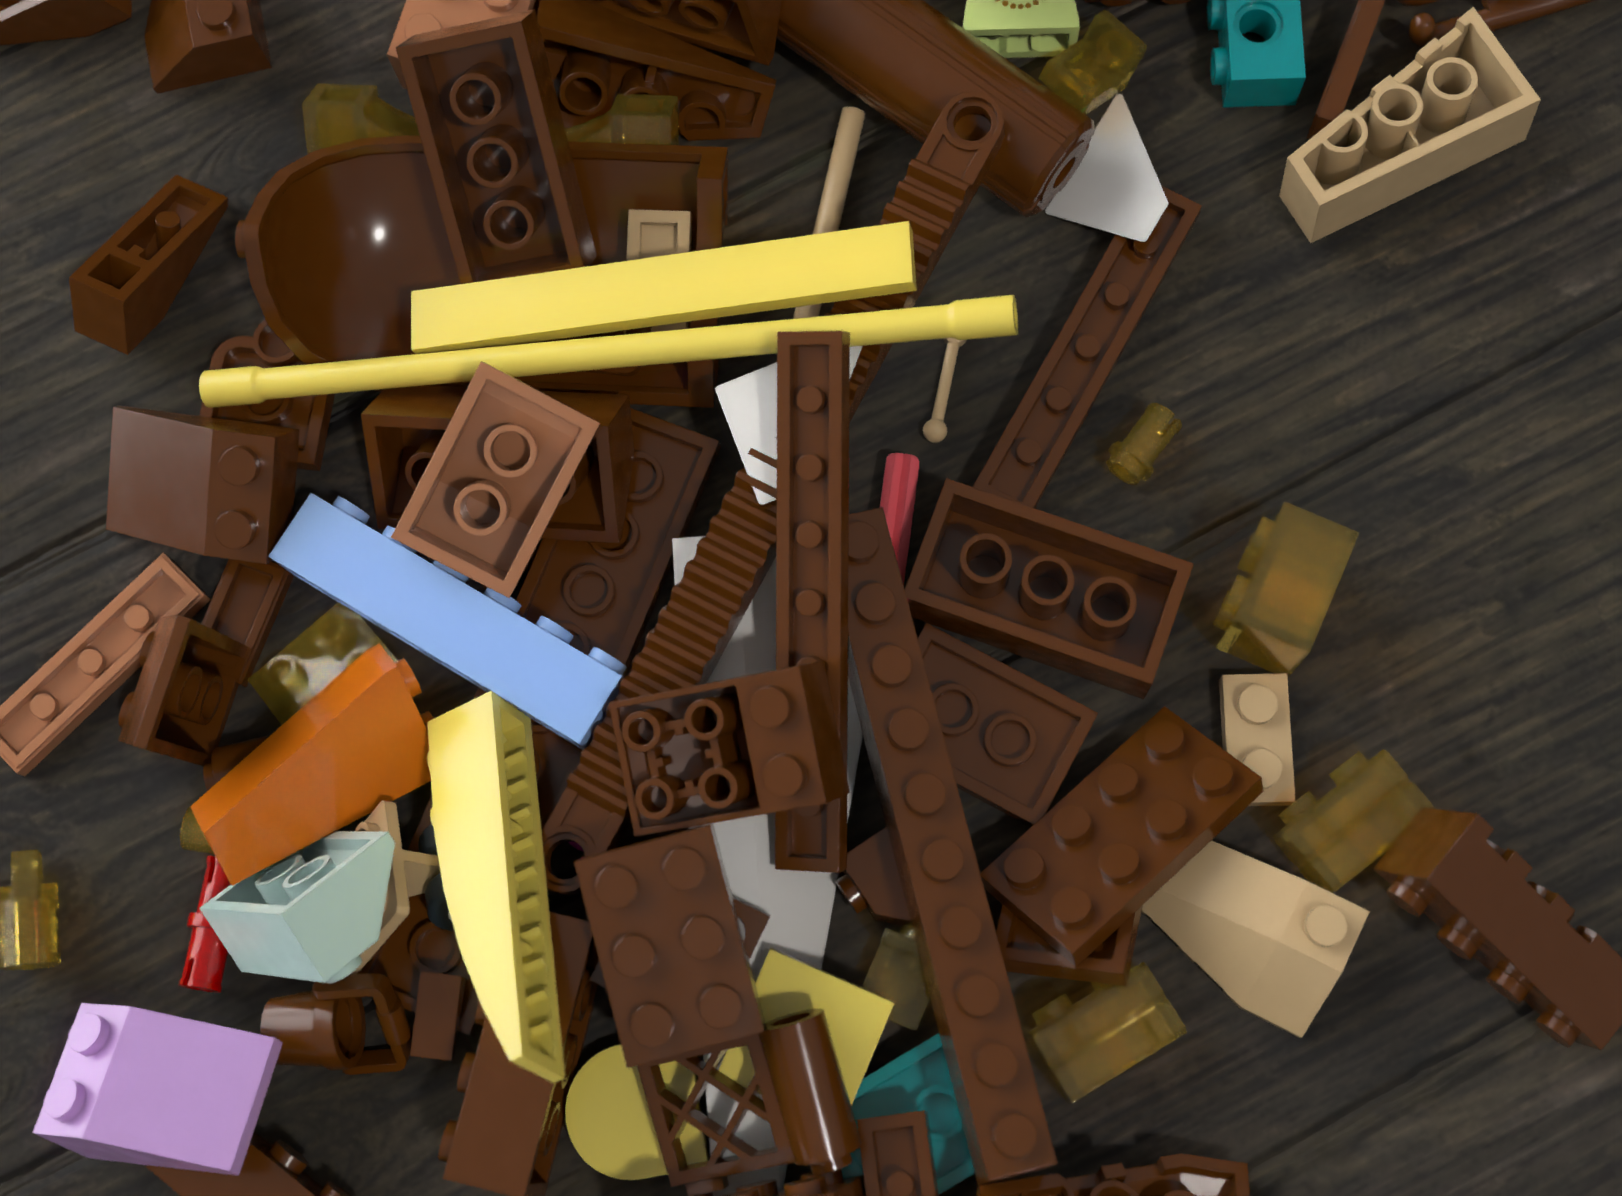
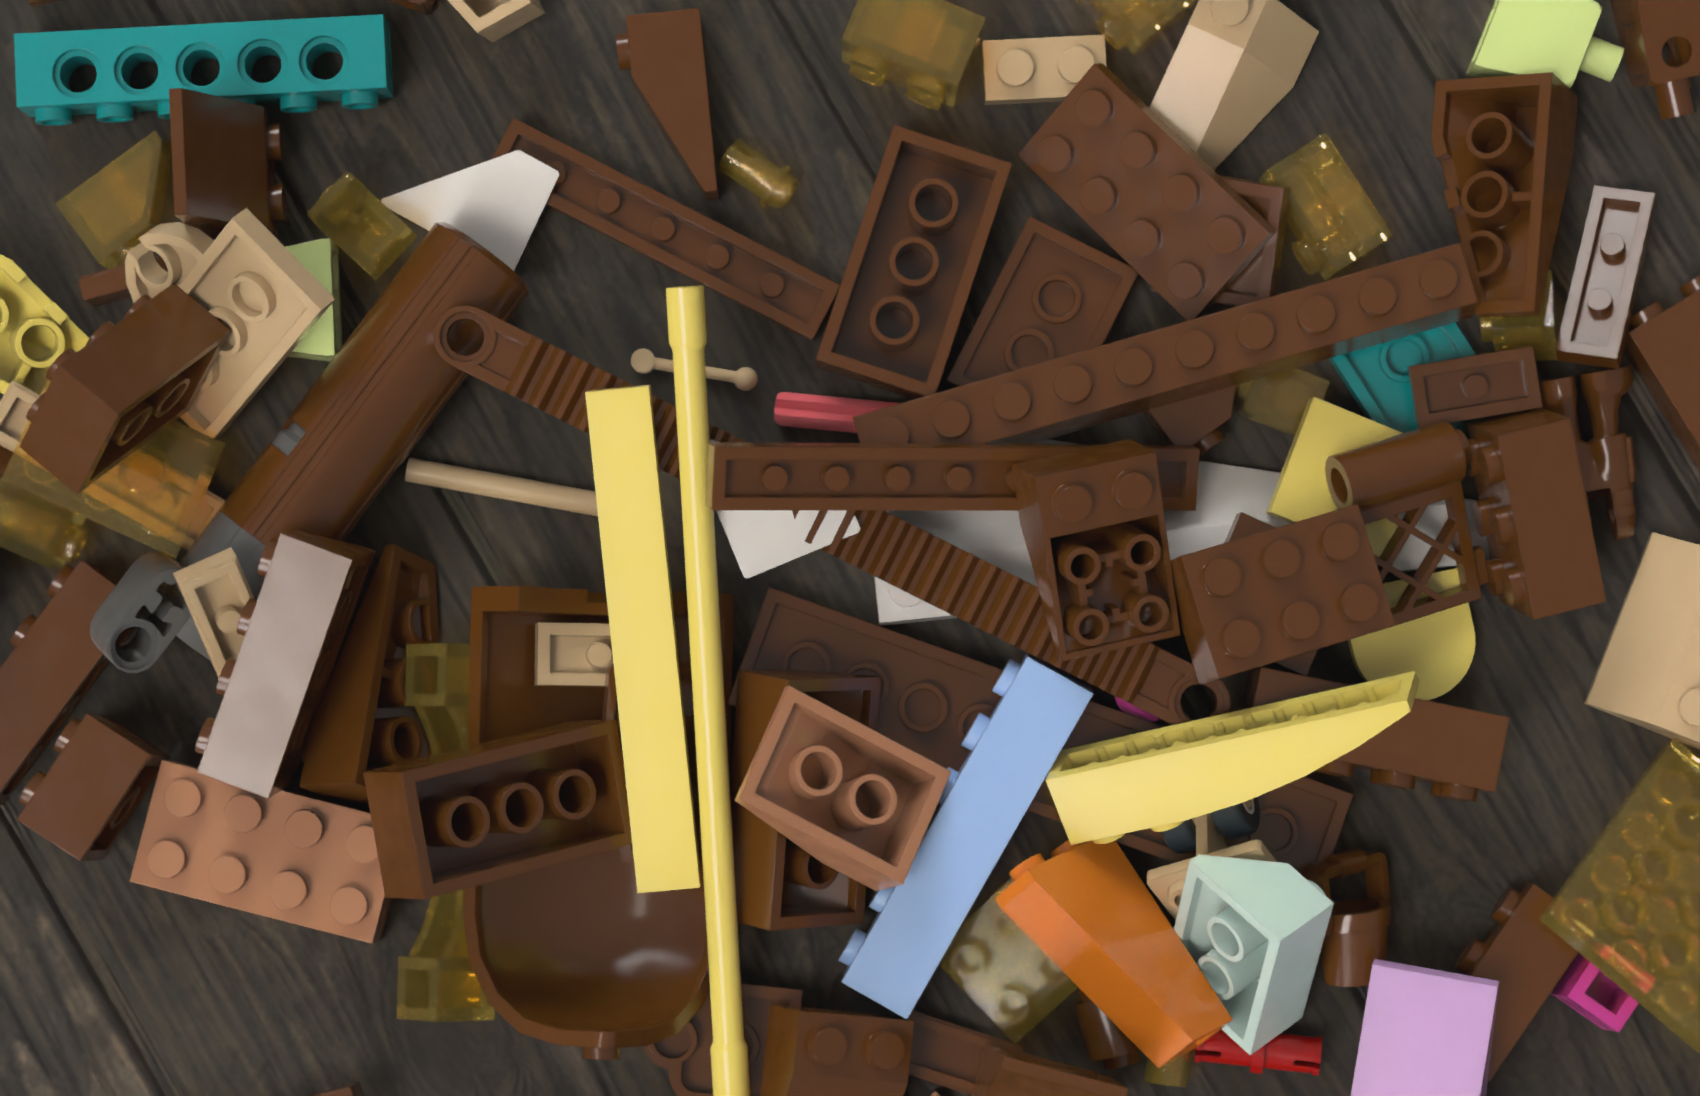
camera: 100 degrees left, 10 degrees up
reddish brown piece [410,971,466,1061] -> none
none -> reddish brown slope [616,8,719,201]

